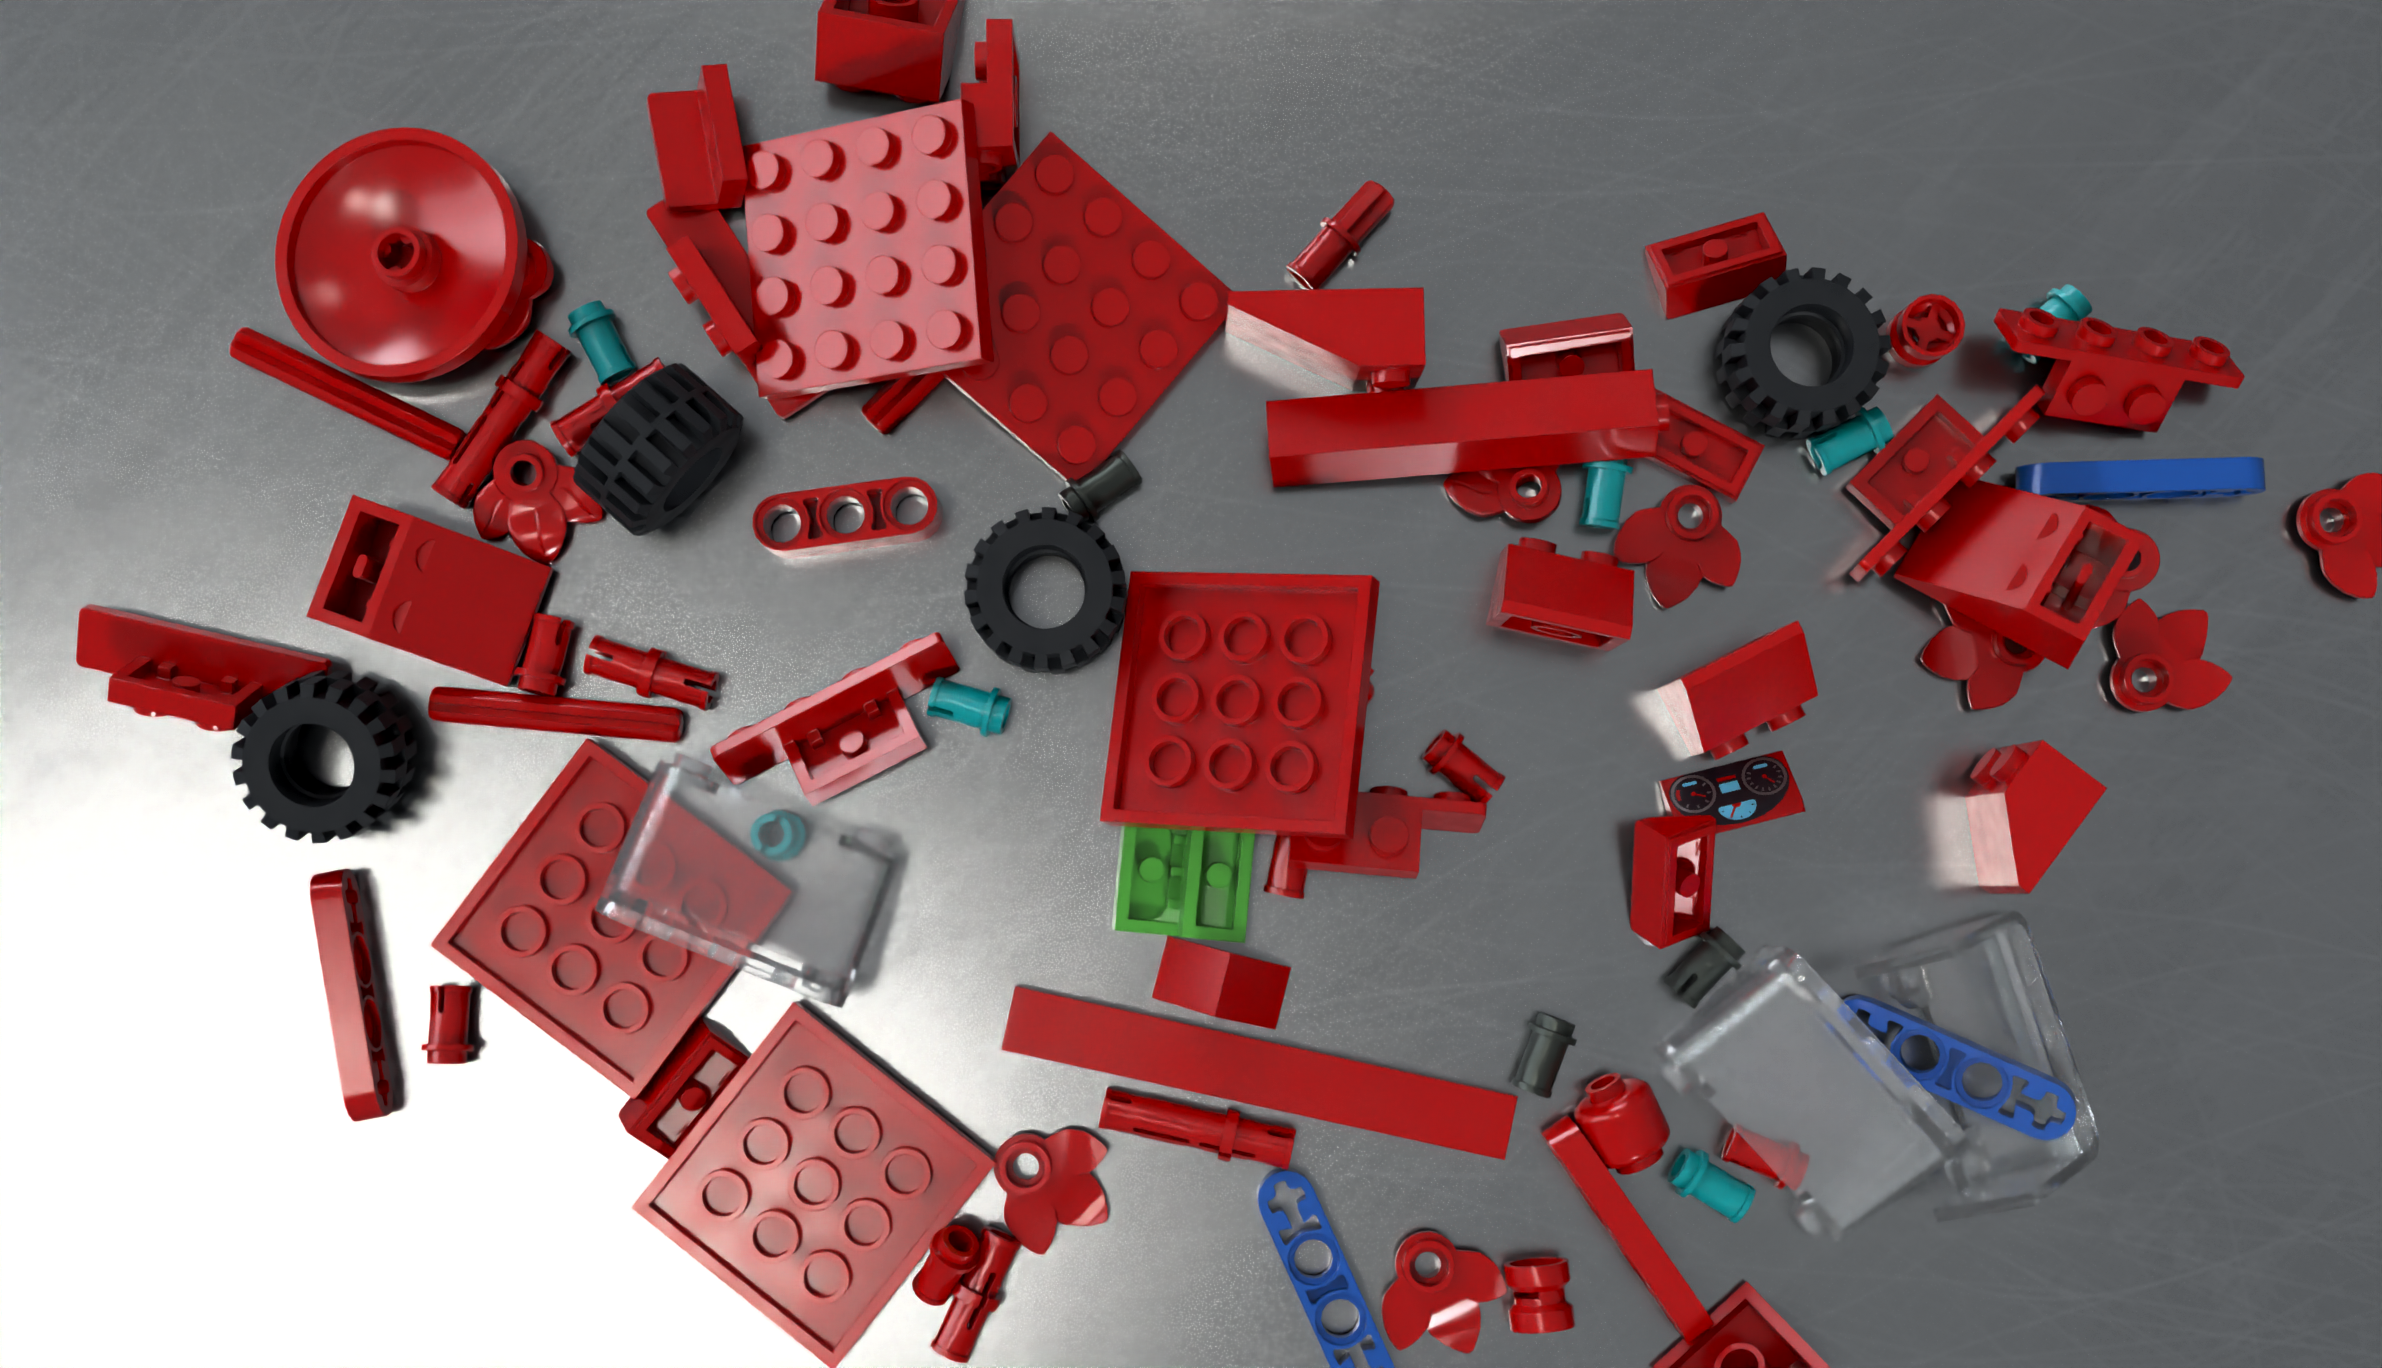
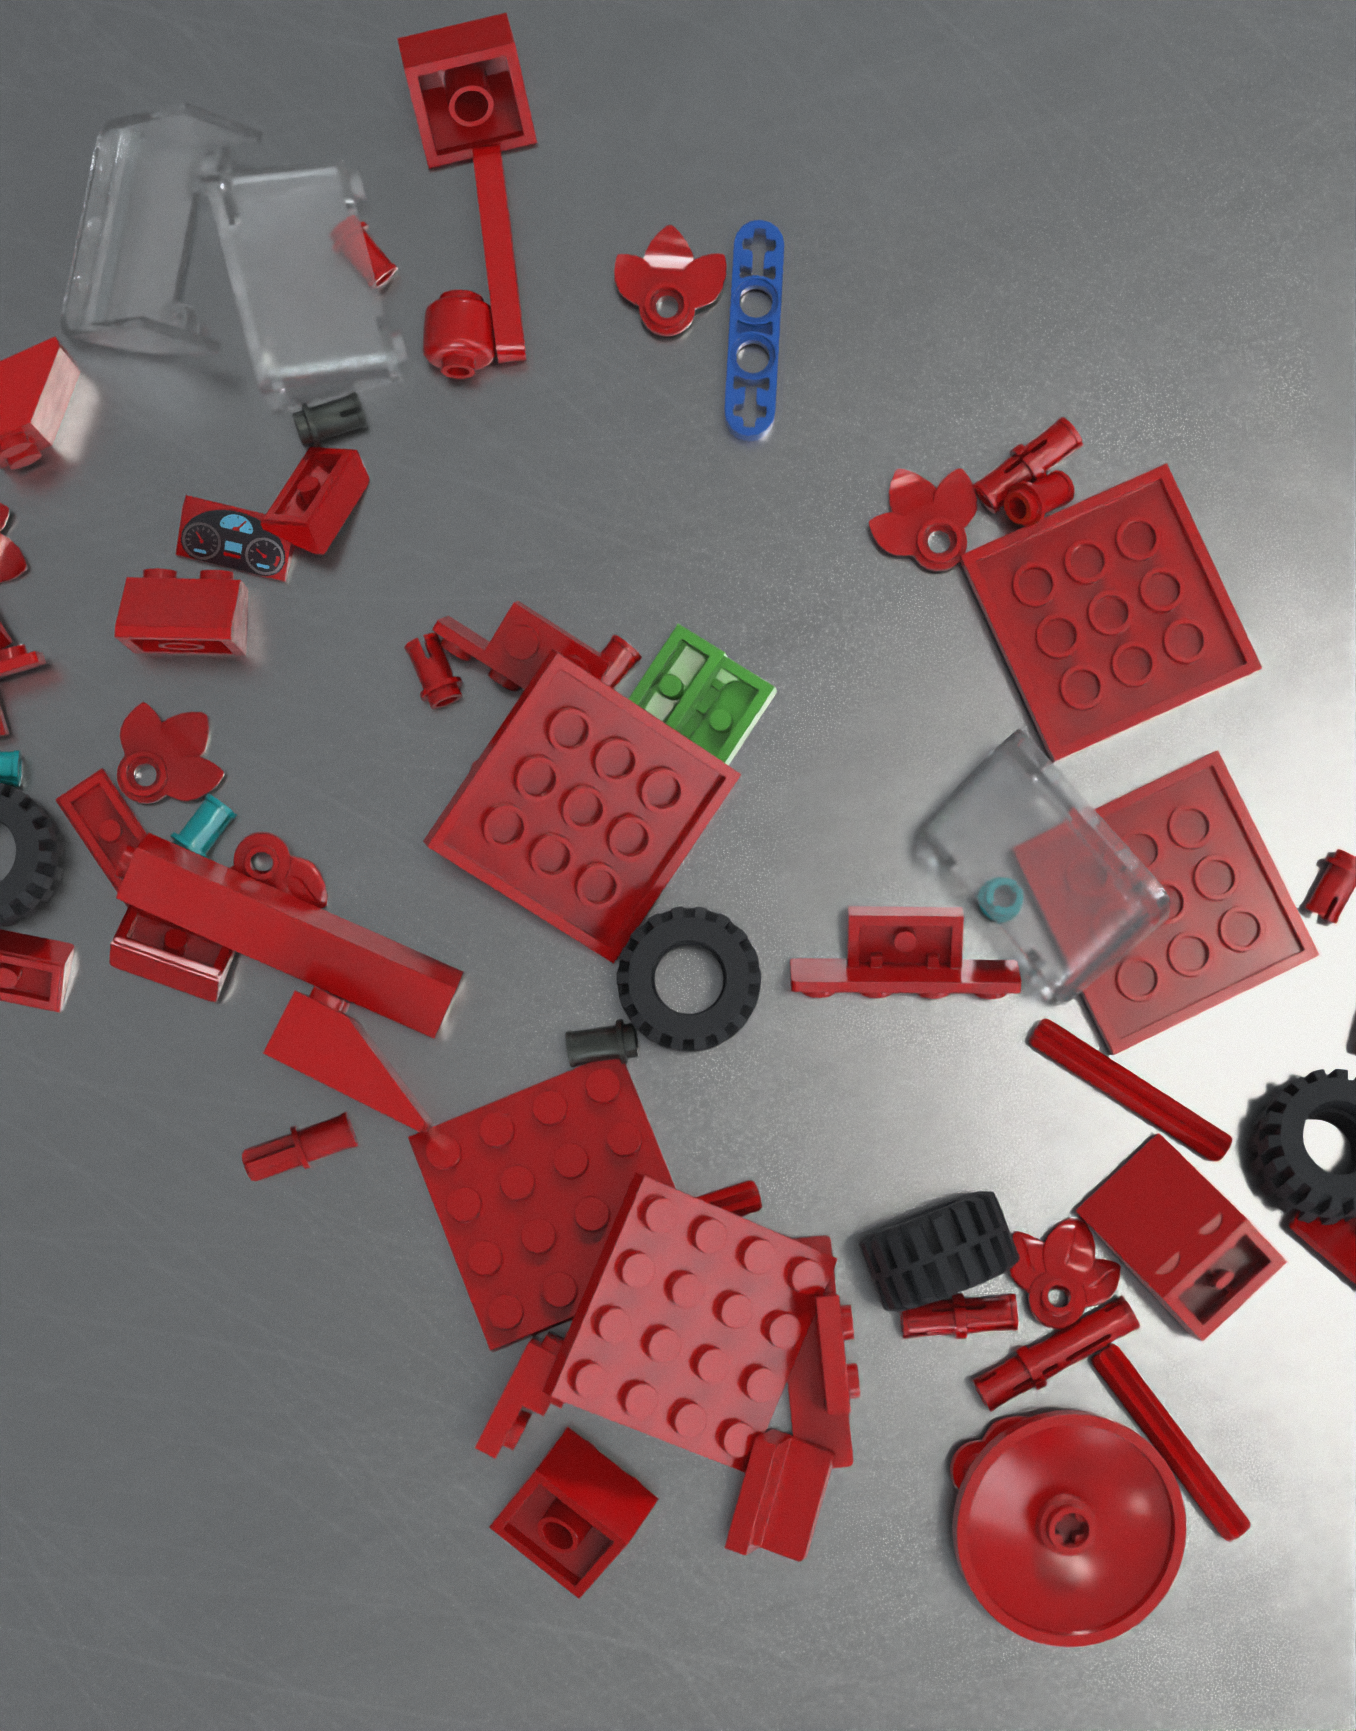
camera: 145 degrees left, 0 degrees up
red pin [514,613,575,697] -> none
teal pin [567,300,638,385] -> none
red pin [583,635,719,711] -> none
red slope [618,1017,750,1160] -> none
red beam [752,477,943,559] -> none
teal pin [927,676,1012,737] -> none
red tile [1001,986,1518,1160] -> none
red pin [1098,1087,1296,1170] -> none
red slope [1152,936,1291,1030] -> none
red slope [1486,537,1635,652] -> none
red wheel [1504,1257,1575,1334] -> none
pearl dark grey pin [1511,1012,1577,1098] -> none
teal pin [1667,1148,1756,1223] -> none
blue beam [1828,994,2077,1141] -> none

